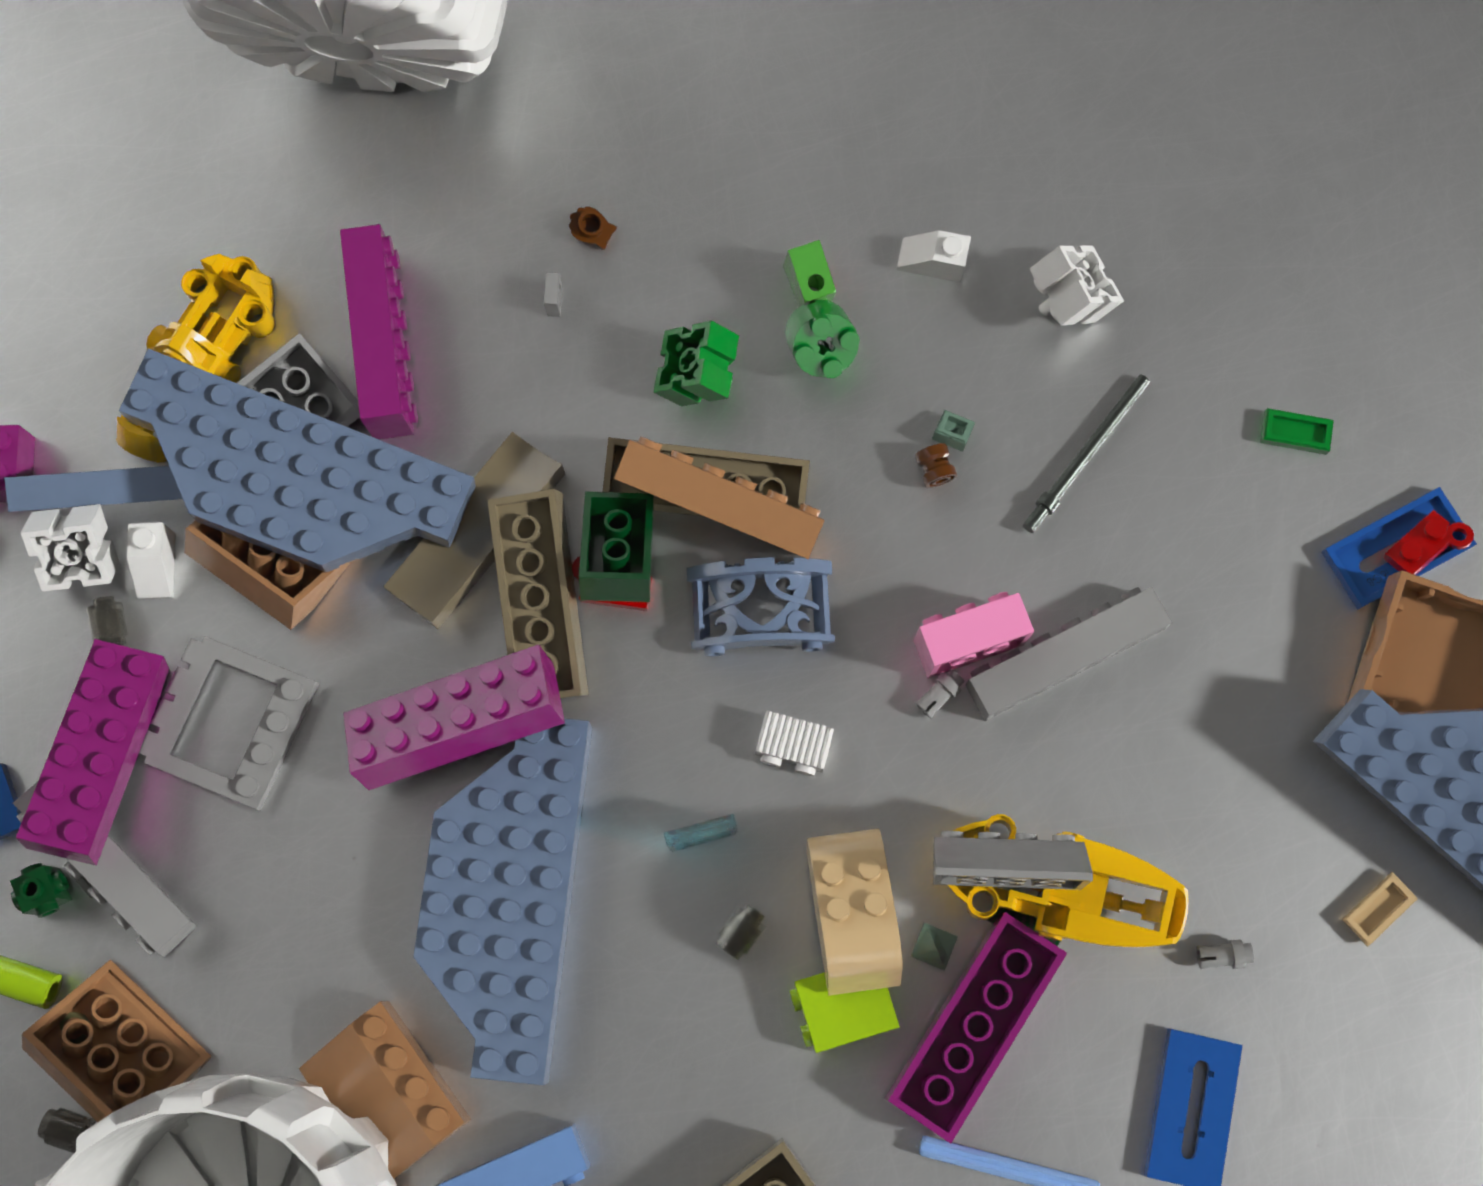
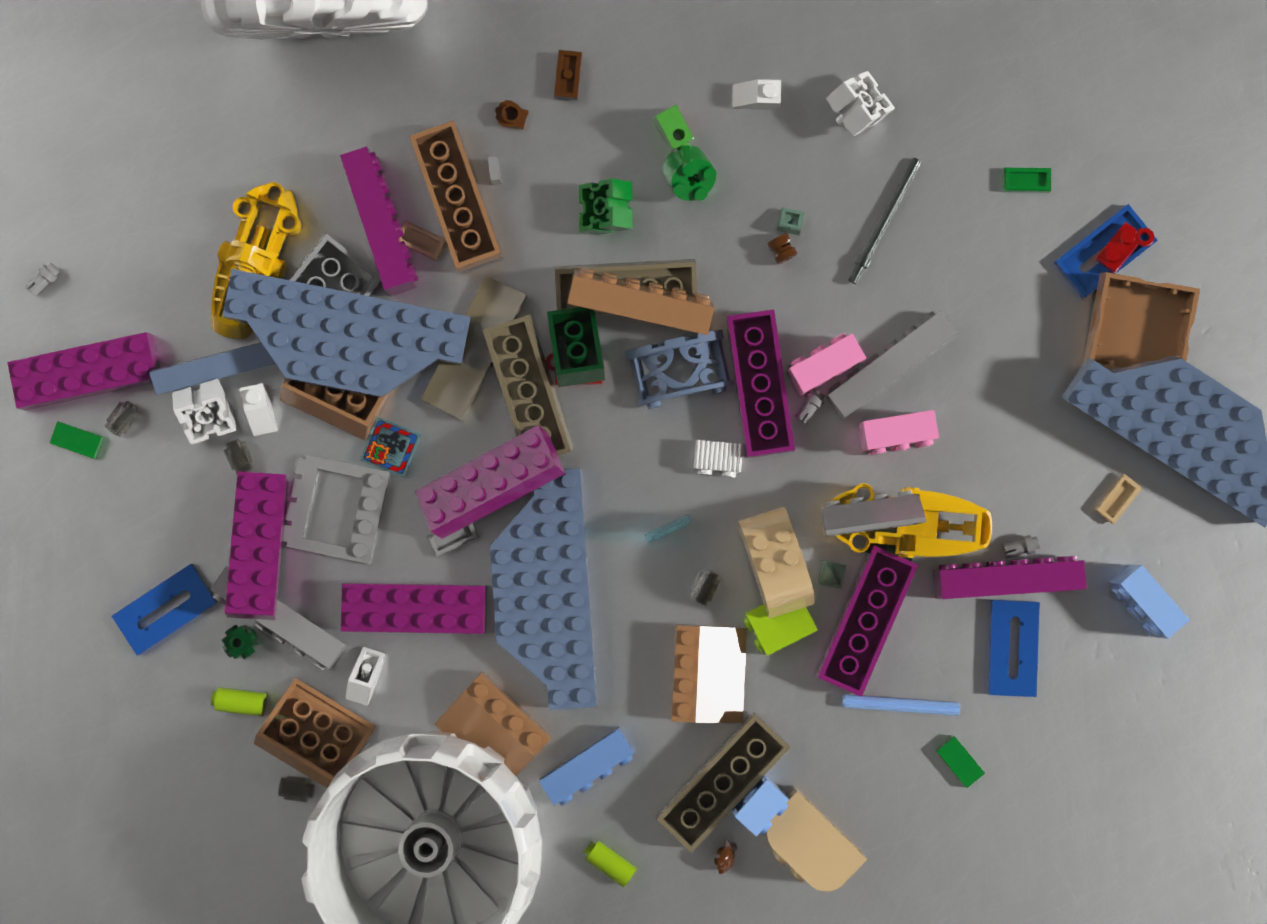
camera: 10 degrees left, 10 degrees up
none -> magenta brick [341,583,487,634]
none -> white slope [345,647,385,706]
none -> tile [360,417,422,478]
none -> tan tile [400,220,446,261]
none -> medium nougat brick [409,120,503,273]
none -> light grey tile [426,523,479,557]
none -> reddish brown plate [554,50,582,100]
none -> slope [671,624,747,723]
none -> magenta brick [726,309,795,458]
none -> bright pink brick [858,410,939,456]
none -> magenta brick [933,556,1087,599]
none -> light blue brick [1109,565,1190,639]

